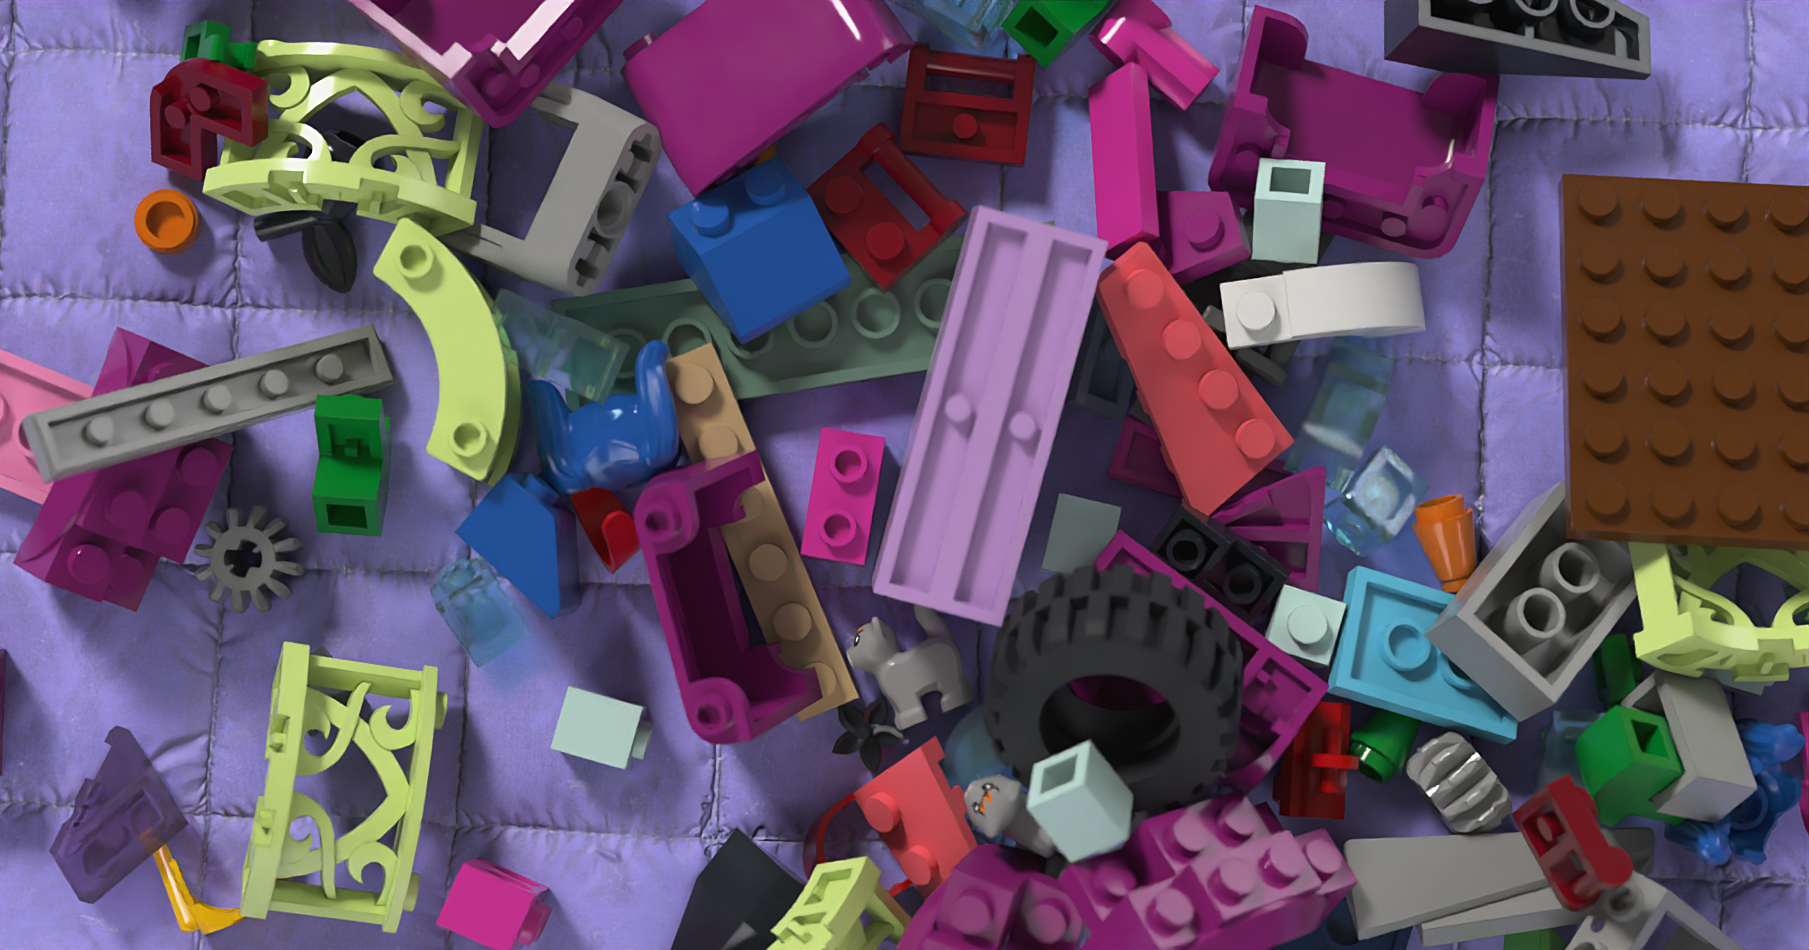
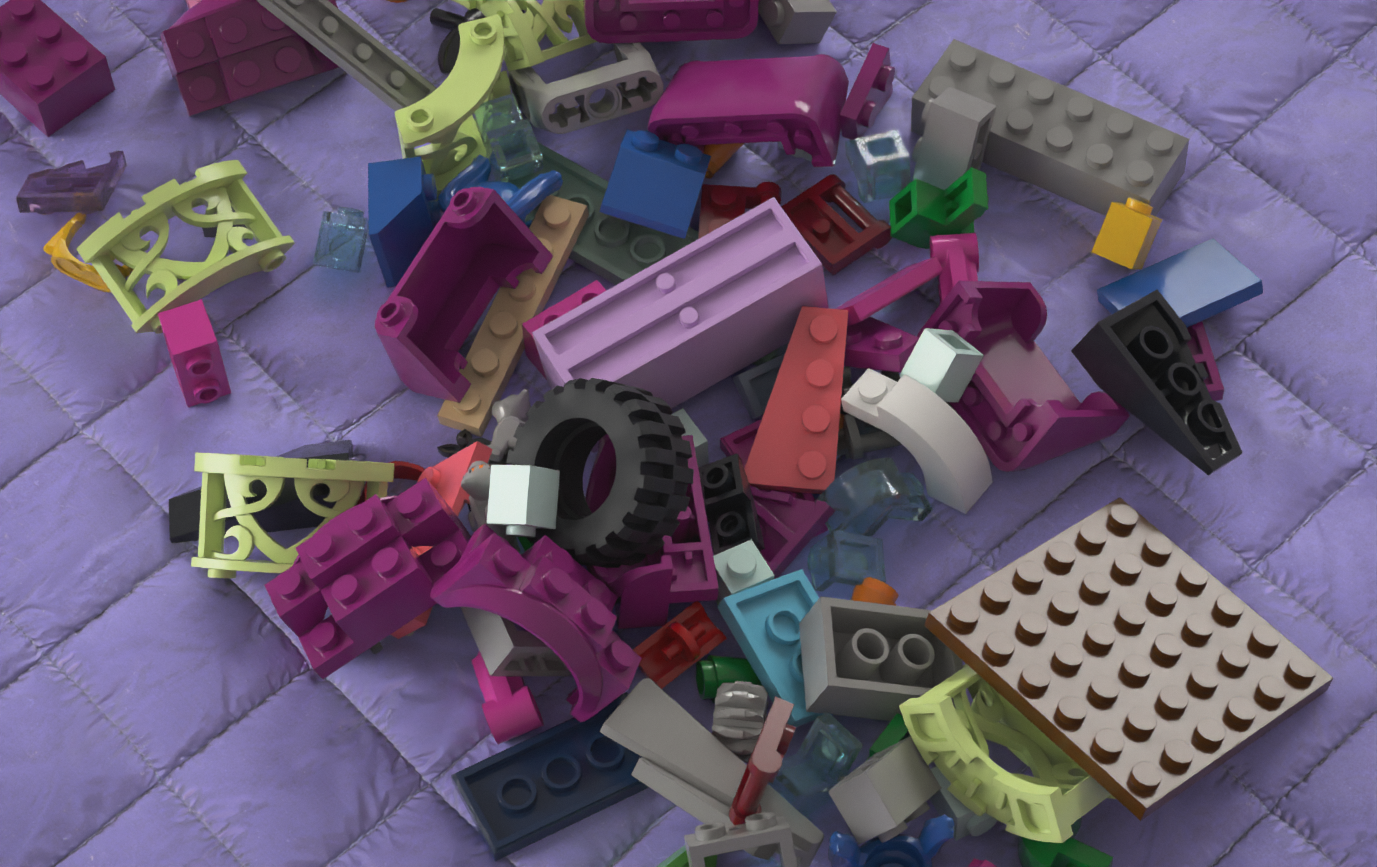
camera: 45 degrees right, 30 degrees down
light grey gear [194,506,305,614] -> none
green brick [312,394,392,537] -> none
light aqua brick [550,686,654,770] -> none
green brick [1574,705,1686,827] -> none

